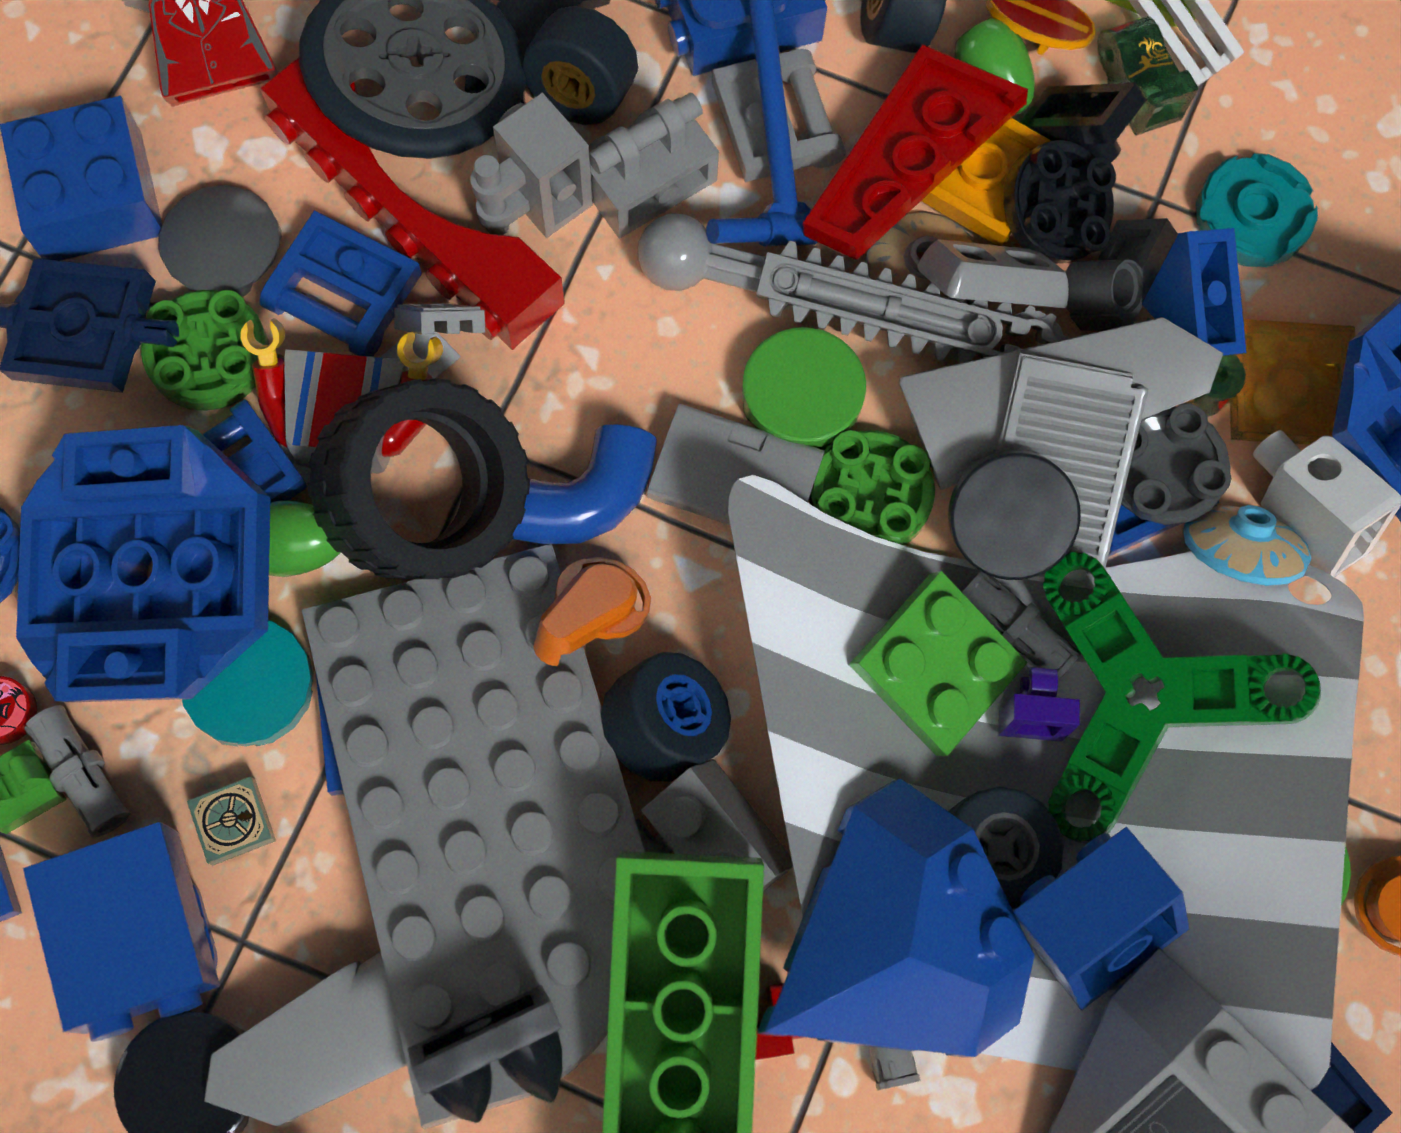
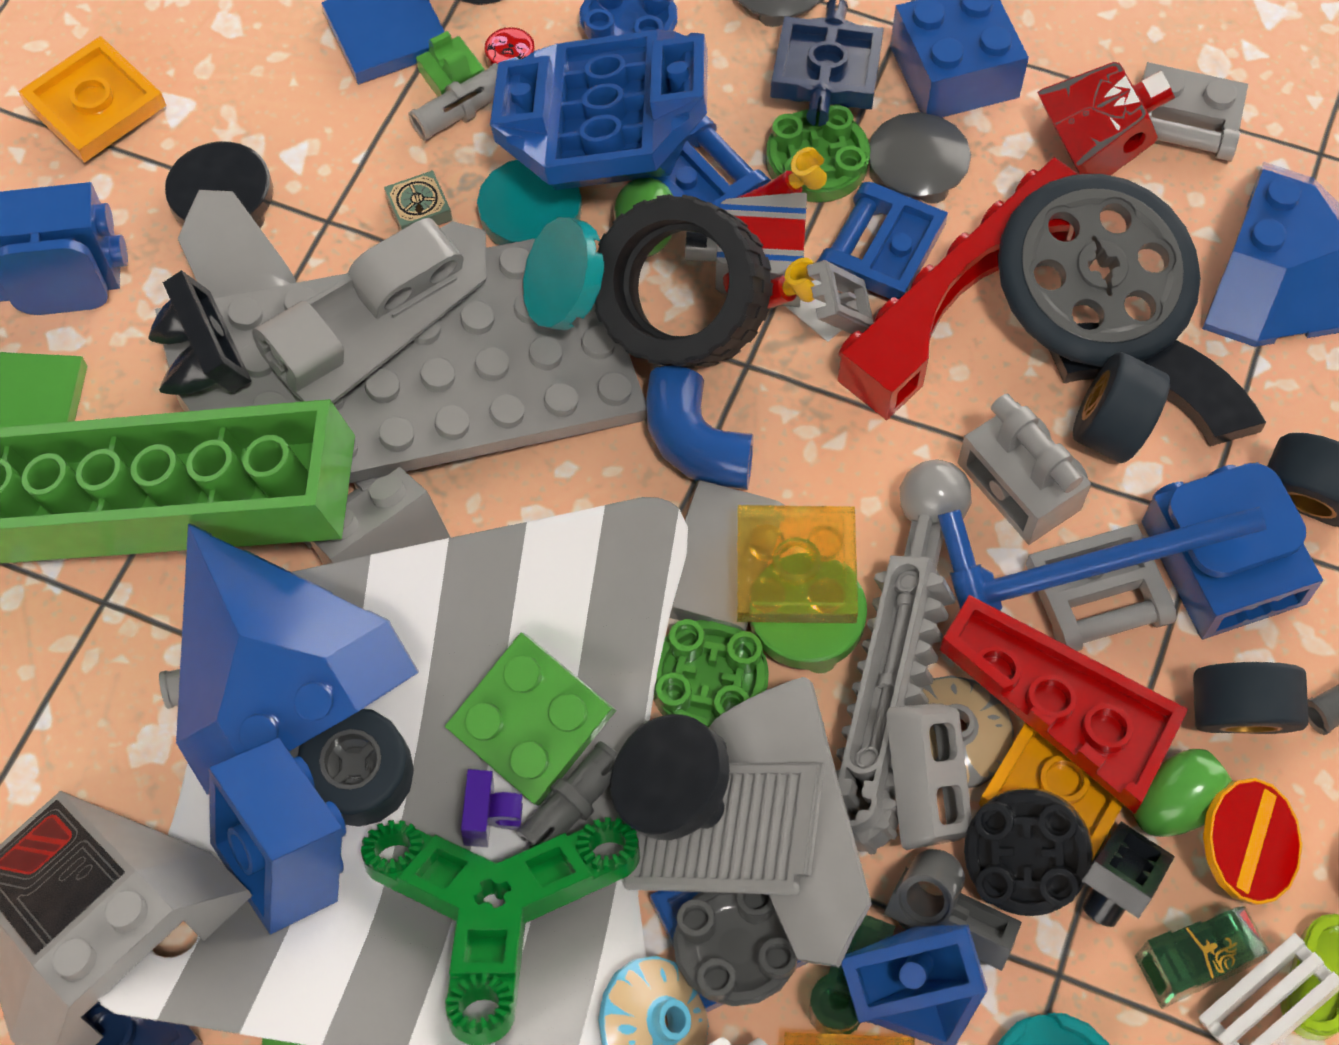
camera: 95 degrees right, 10 degrees down
blue brick [23,822,220,1042] -> none
light grey brick [470,92,593,238] -> none
orange piece [533,557,651,667] -> none
black wheel [601,652,731,781] -> none
none -> light grey panel [252,218,487,404]
none -> teal tile [523,217,604,331]
none -> clear yellow plate [737,505,858,623]

